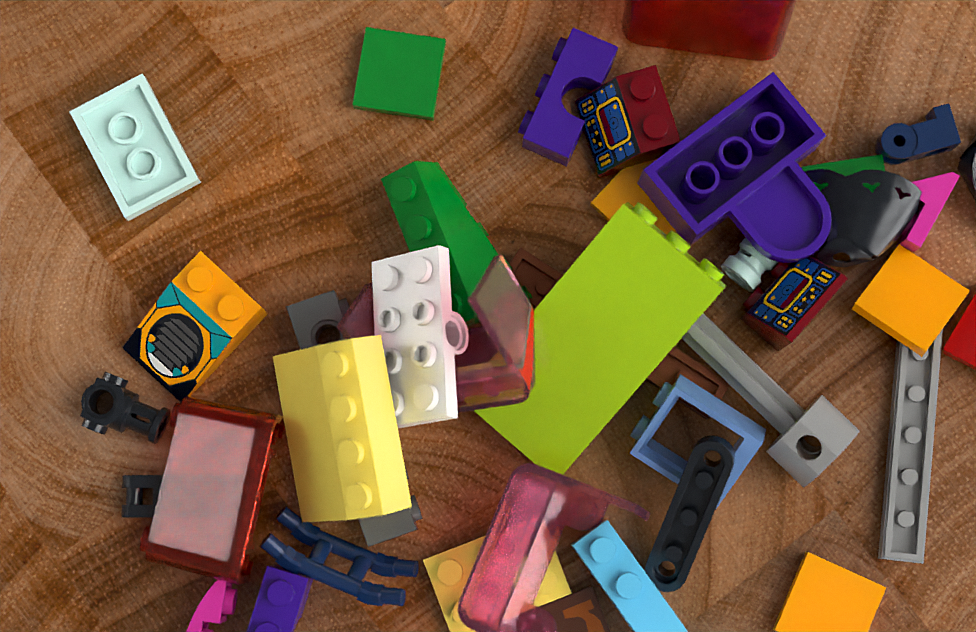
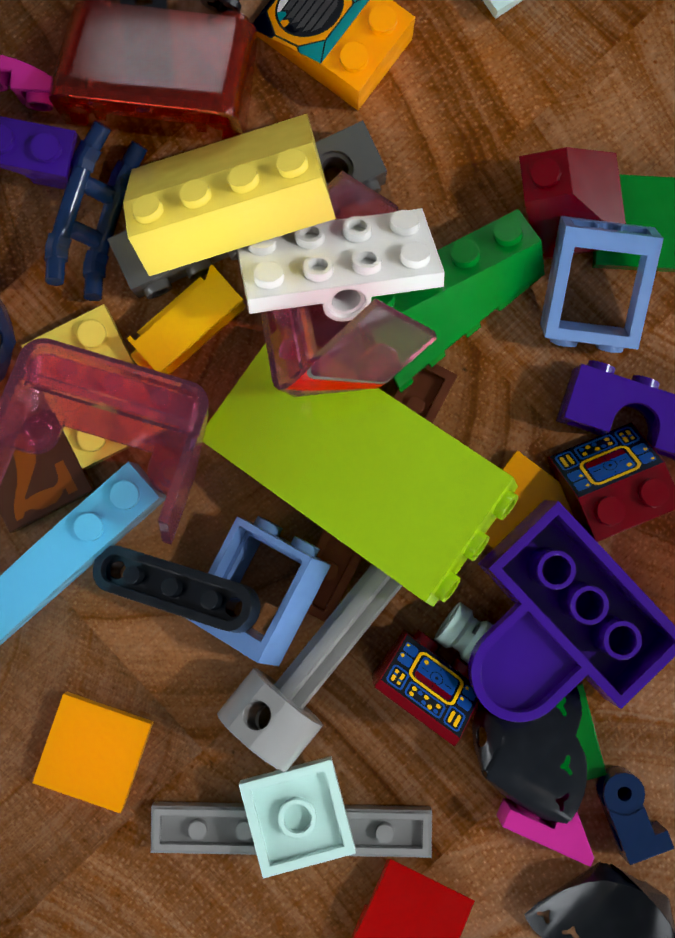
camera: 85 degrees right, 5 degrees up
light orange tile [852,244,970,357] -> none
none -> yellow window [127,264,247,379]
none -> light aqua plate [239,756,356,878]
none -> dark red slope [519,147,626,260]
none -> medium blue window [540,216,664,353]

